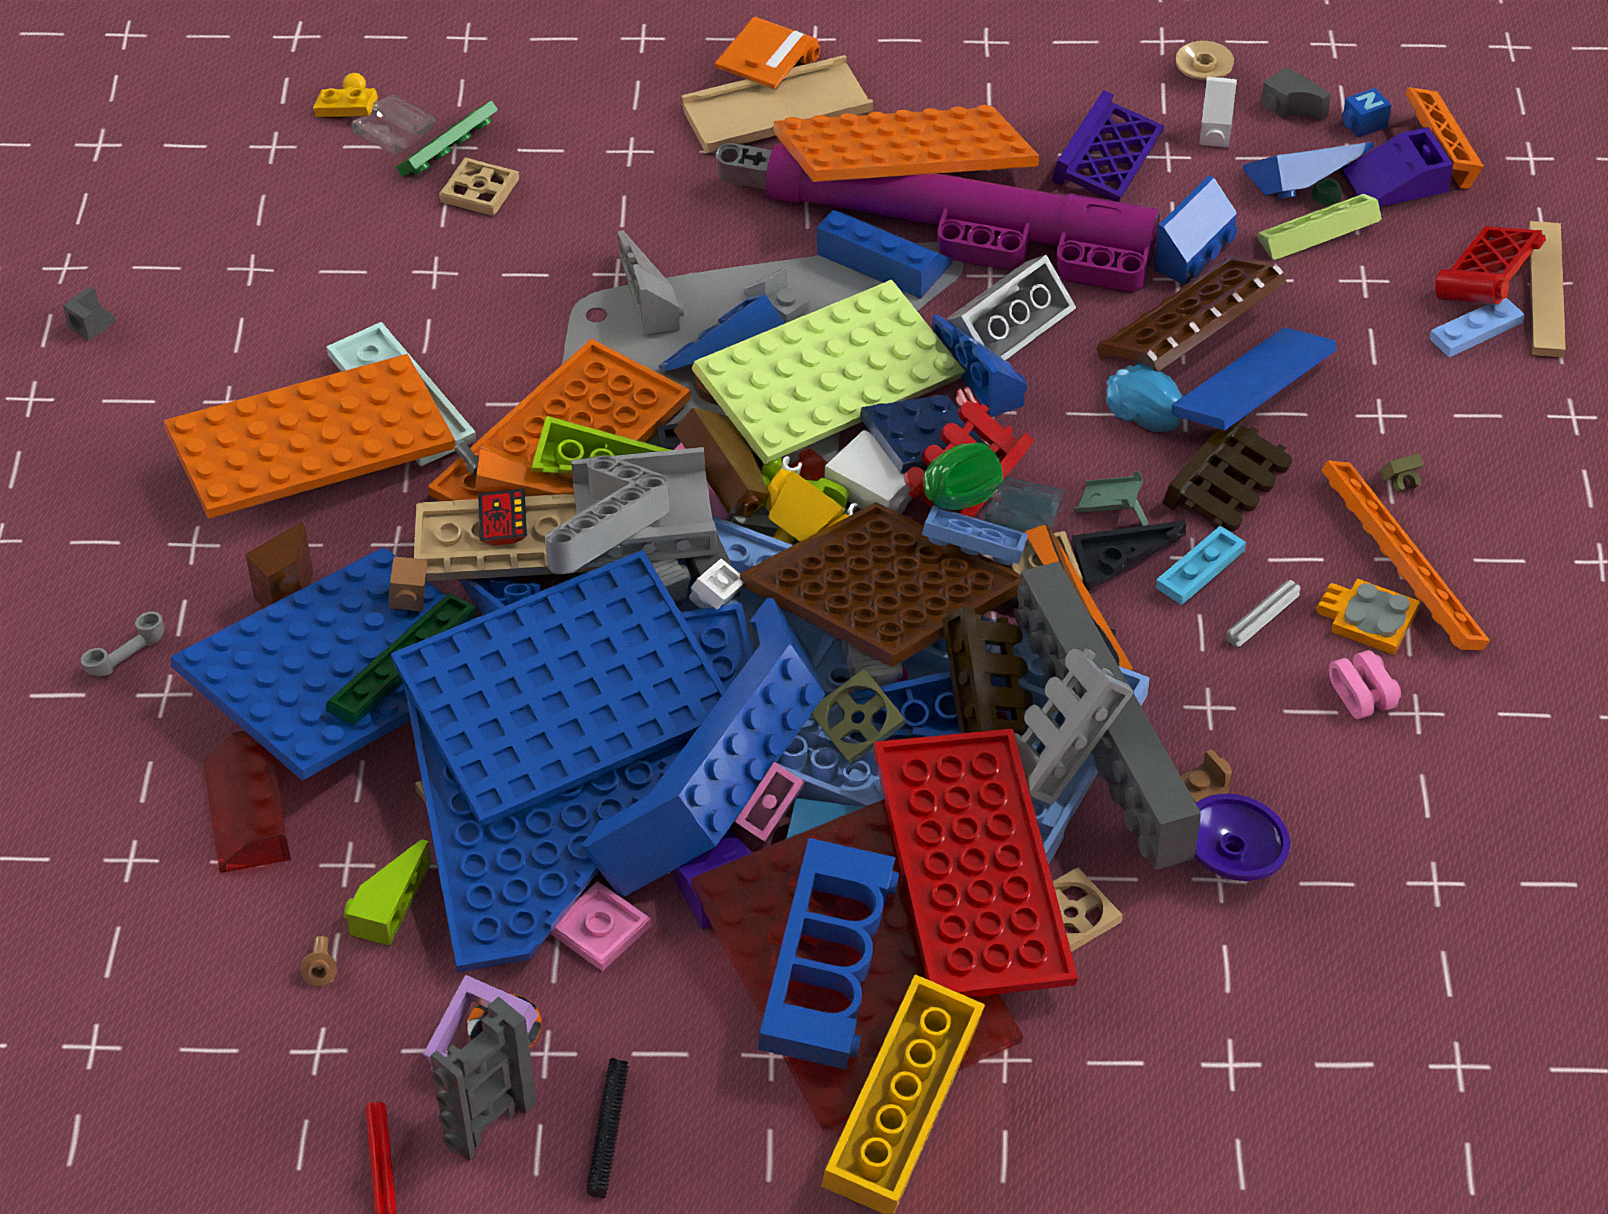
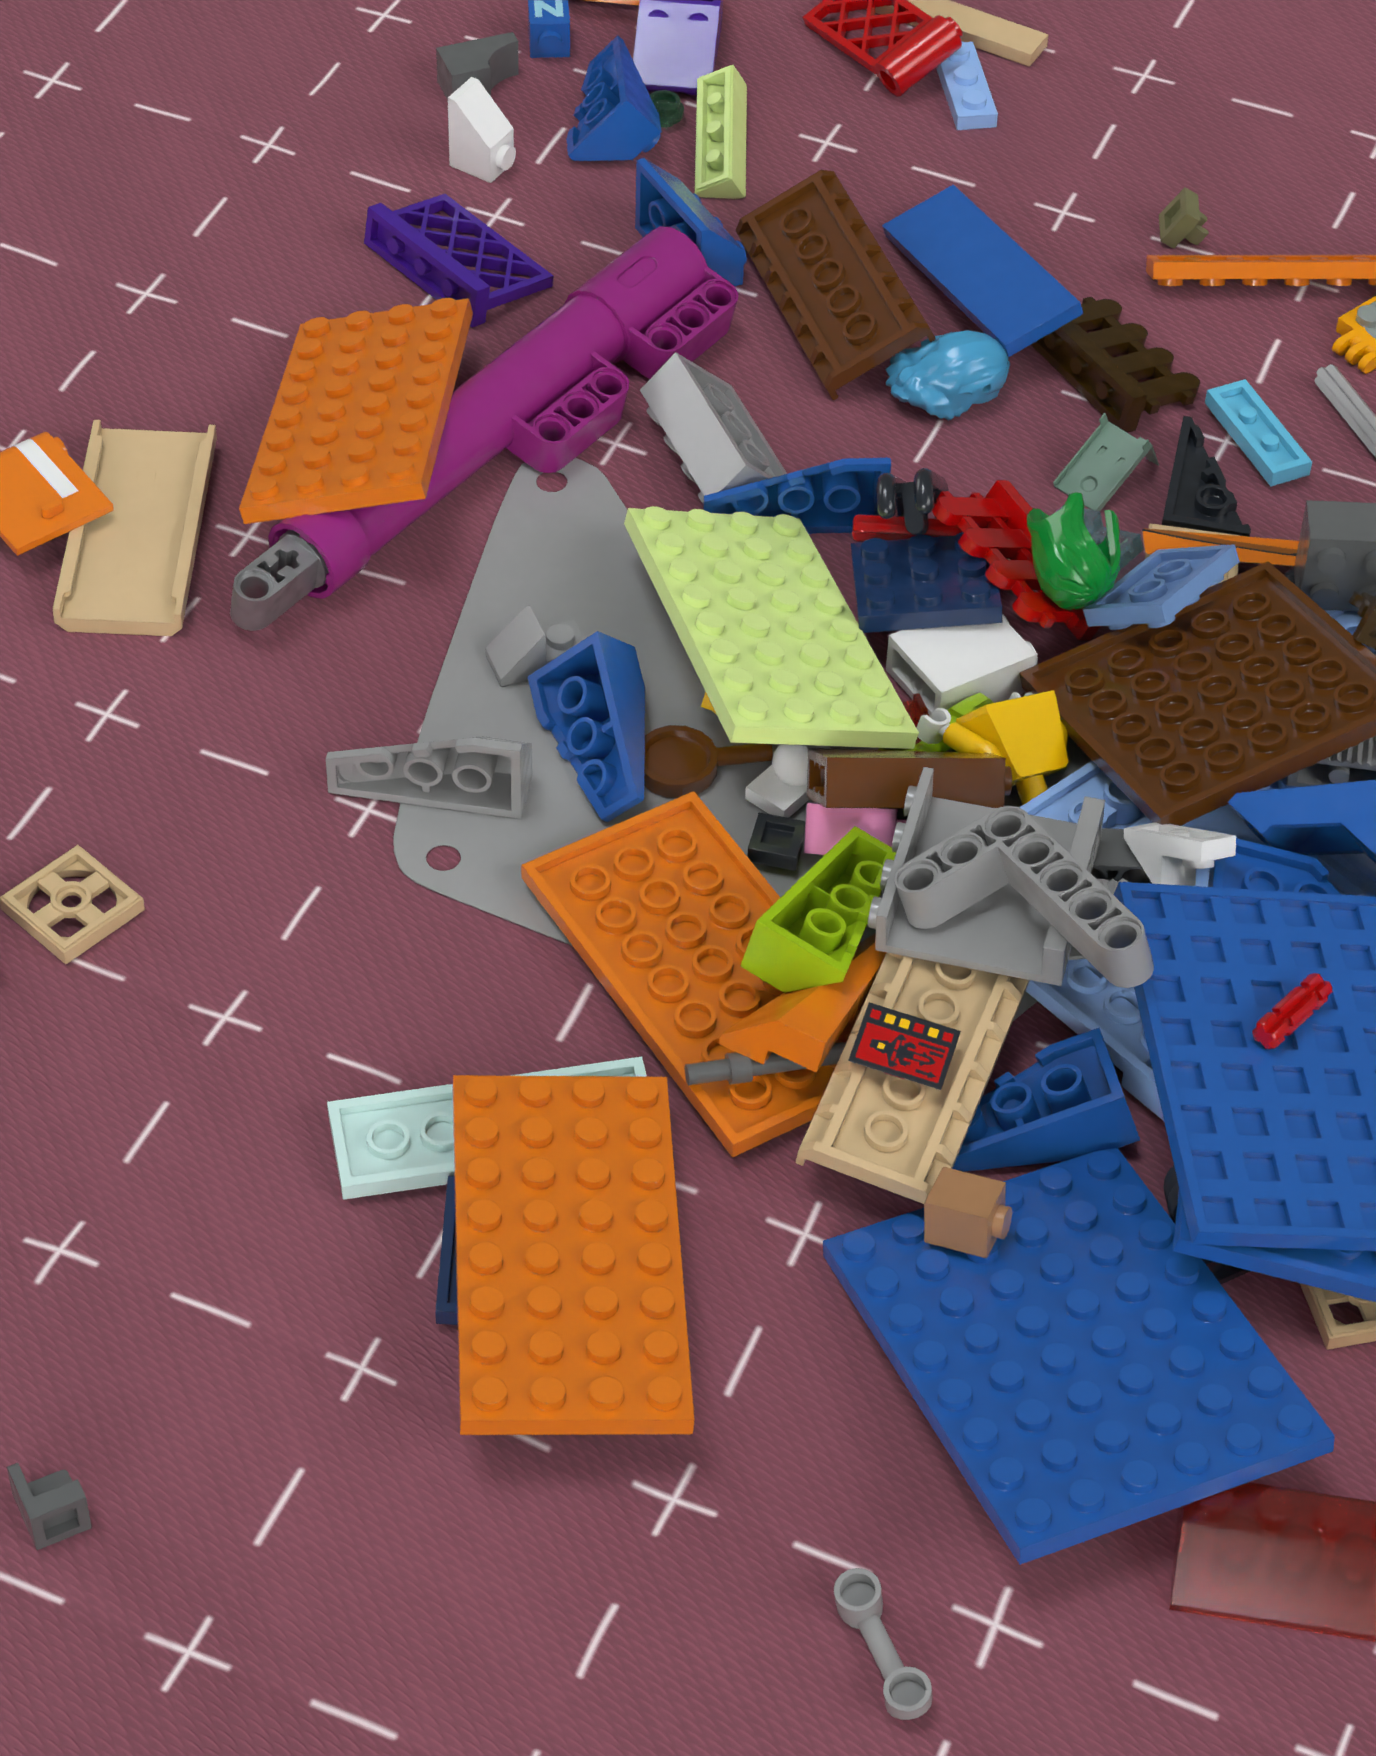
camera: 70 degrees left, 0 degrees up
reddish brown slope [245,522,313,608] -> none
dark green tile [326,593,476,726] -> none
blue slope [817,210,953,299] -> none
tan dish [1176,41,1234,80] -> none
none -> black piece [876,468,949,535]
none -> red axle [1252,973,1333,1049]

